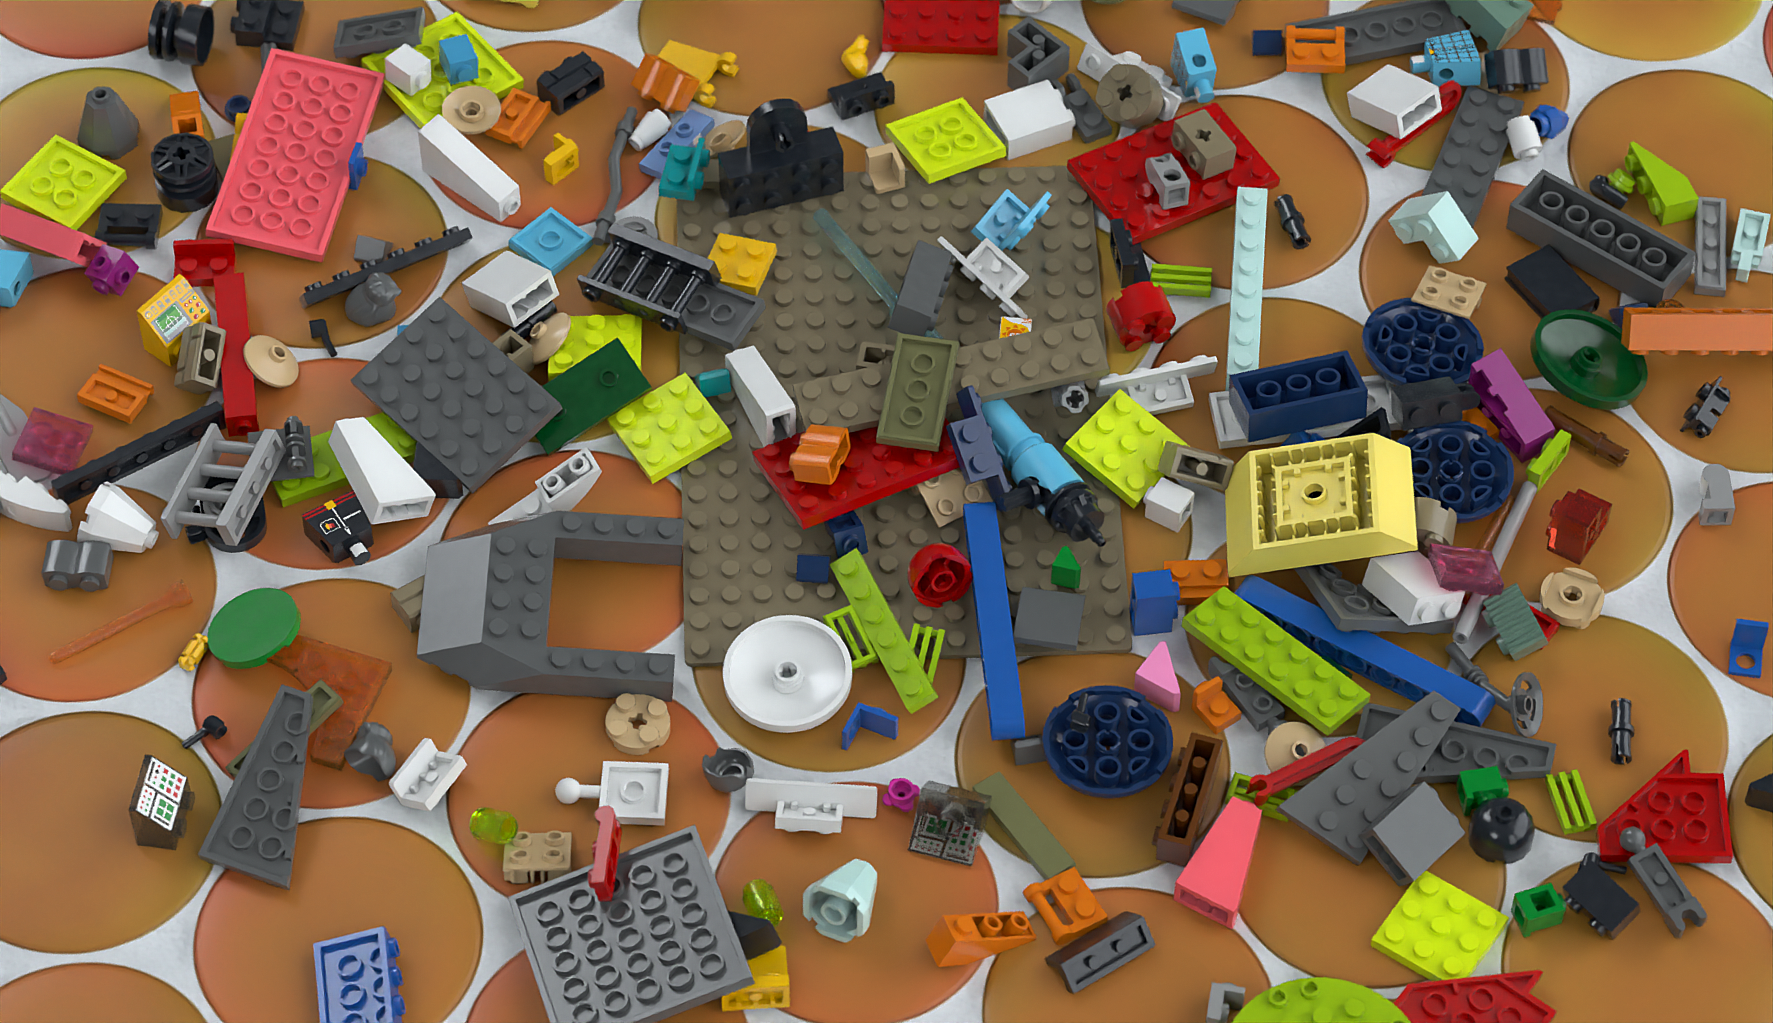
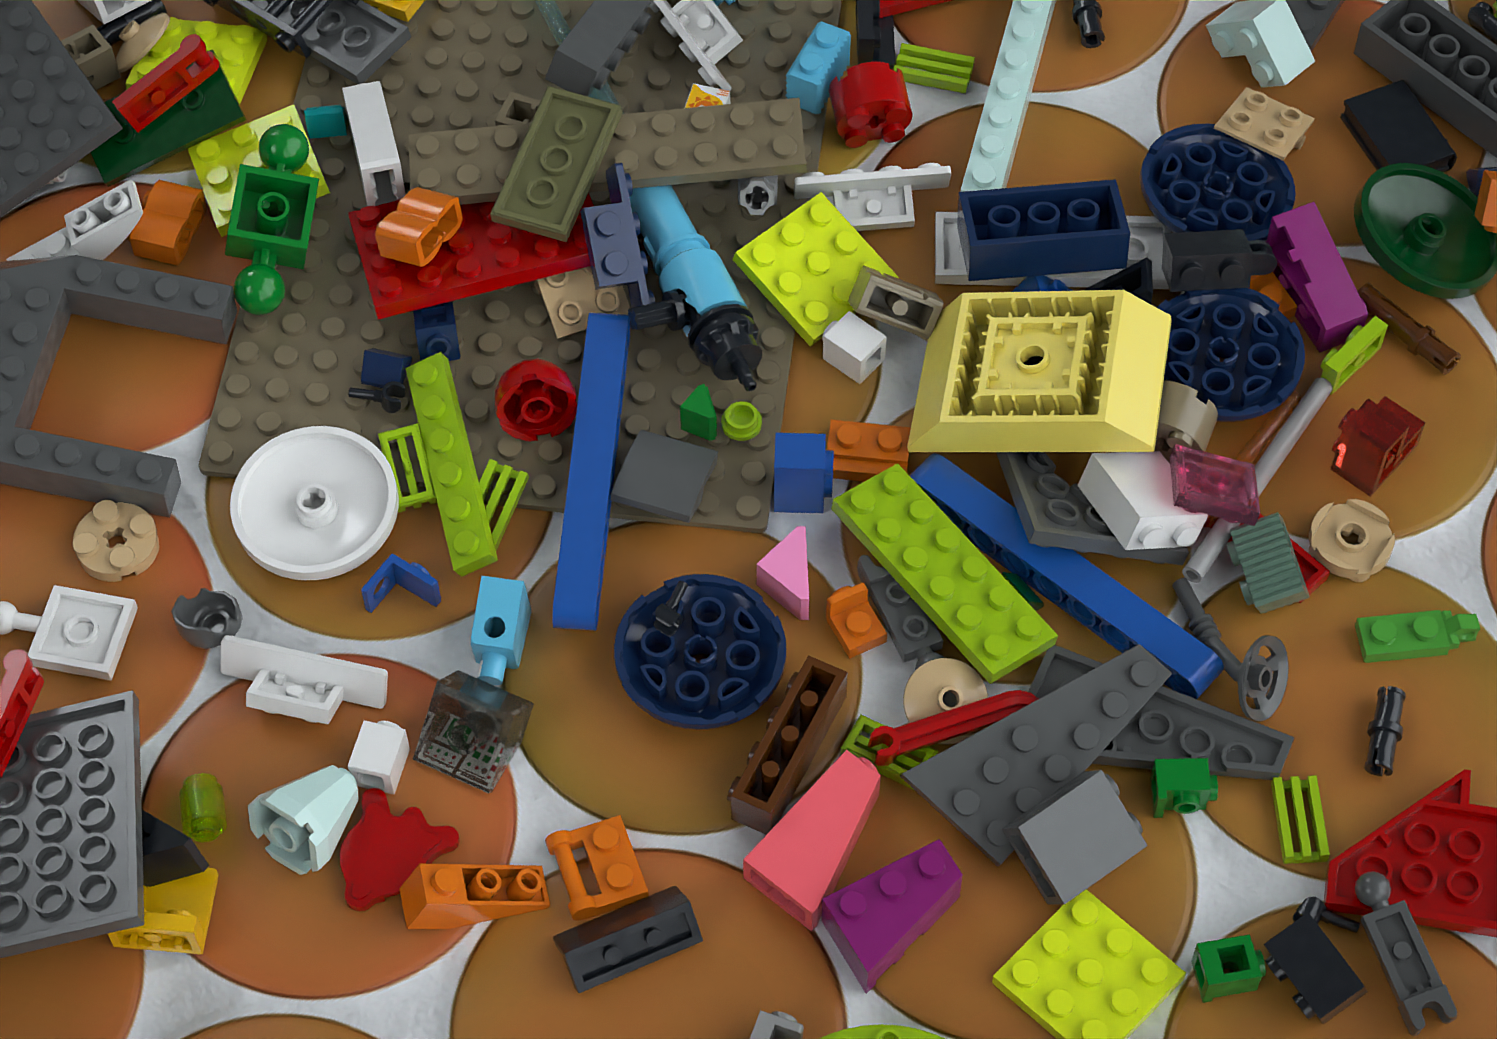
camera: 10 degrees right, 5 degrees up
dark pink plate [882,778,920,812] -> none
olive tile [972,771,1076,880] -> none
dark grey slope [1010,734,1047,766] -> none
black cylinder [1468,797,1535,864] -> none
none -> red plate [112,34,220,132]
none -> orange brick [127,180,207,266]
none -> green brick [225,124,319,315]
none -> red tile [339,788,460,911]
none -> black hand [348,381,406,413]
none -> white brick [348,720,410,794]
none -> medium azure torso [470,576,532,685]
none -> lime plate [721,401,762,441]
none -> medium azure brick [785,21,851,114]
none -> magenta wedge [821,839,963,994]
none -> bright green hinge [1355,610,1480,663]

